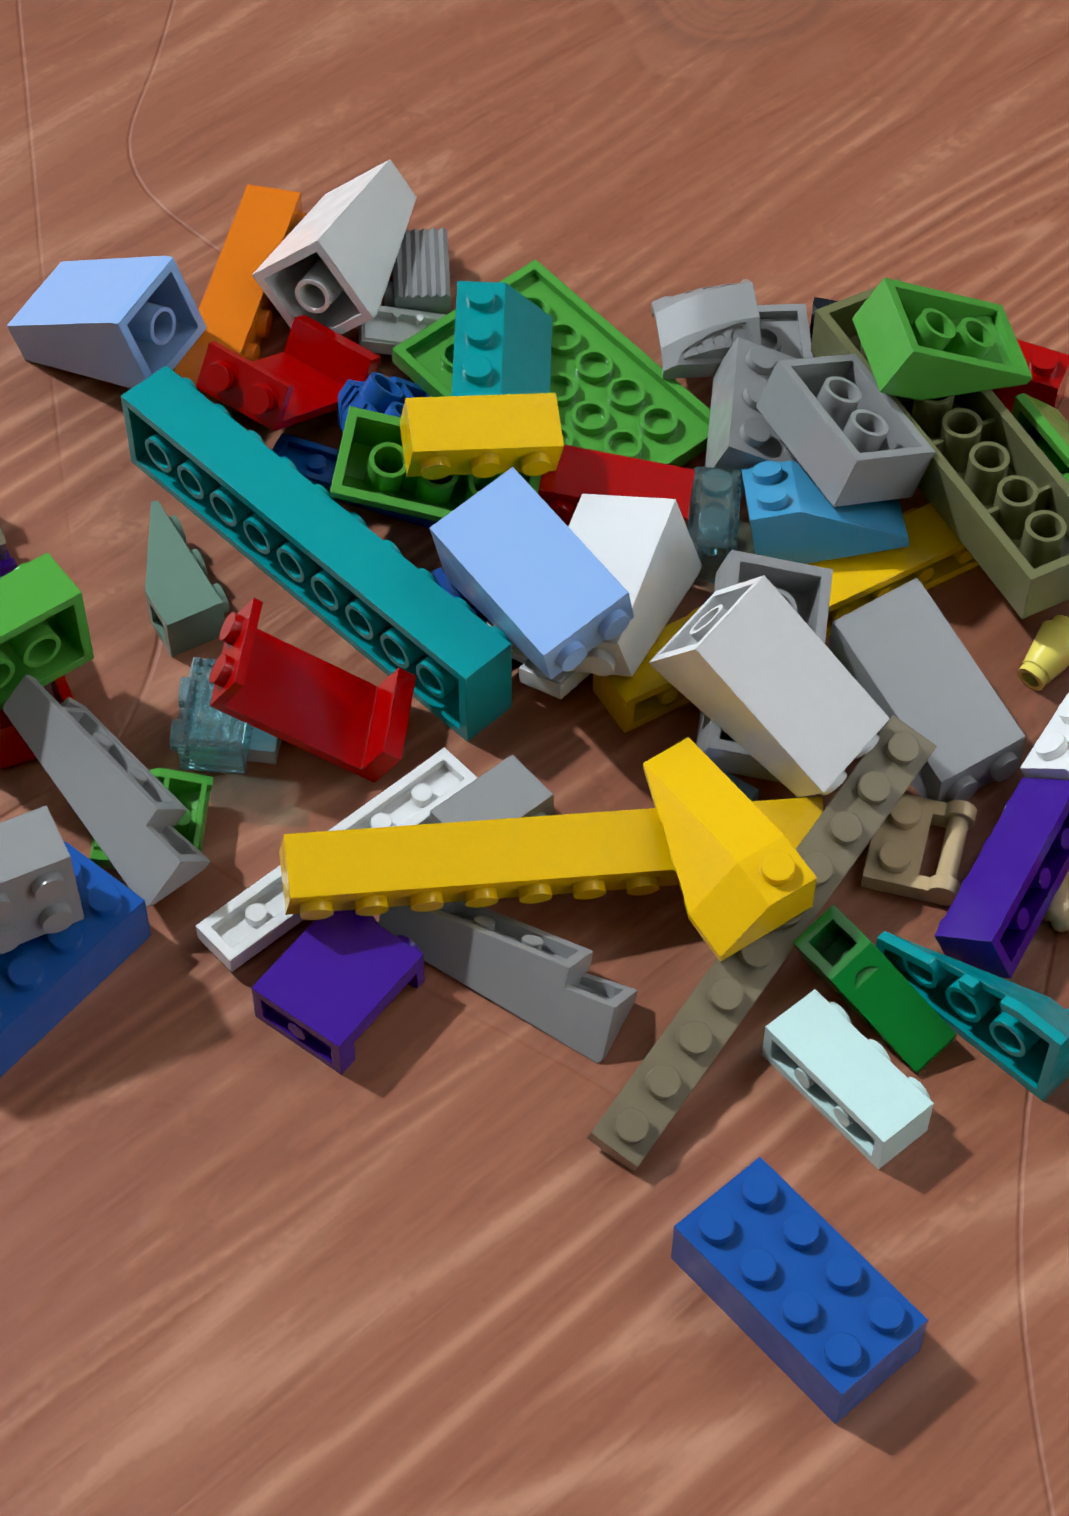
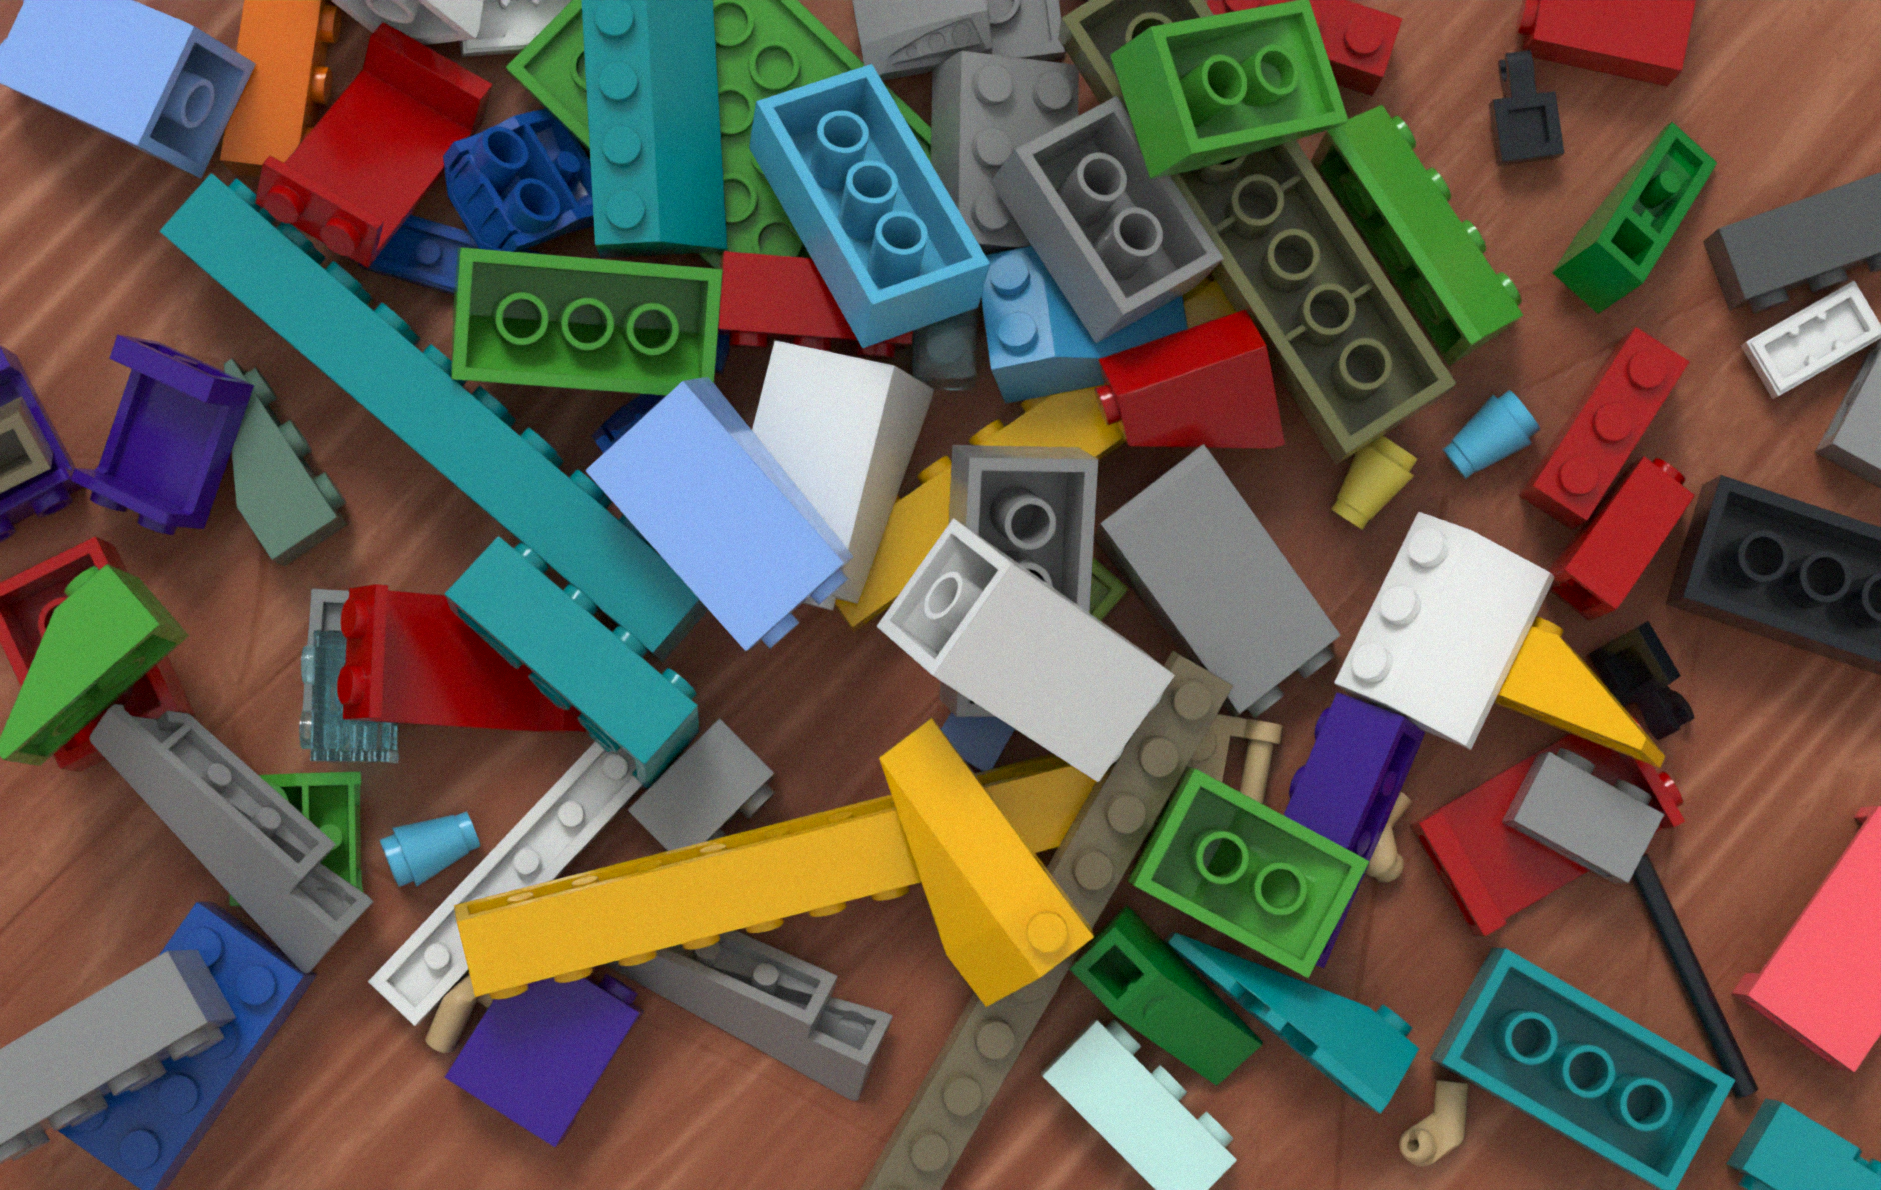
camera: 10 degrees left, 30 degrees up
yellow brick [400,393,564,480] -> none
none -> dark purple panel [71,334,254,535]
none -> medium azure cone [379,811,481,887]
none -> tan arm [425,973,494,1053]
none -> teal wedge [445,536,699,789]
none -> medium azure brick [749,64,990,348]
none -> red slope [1094,309,1285,449]
none -> bright green slope [1126,766,1370,978]

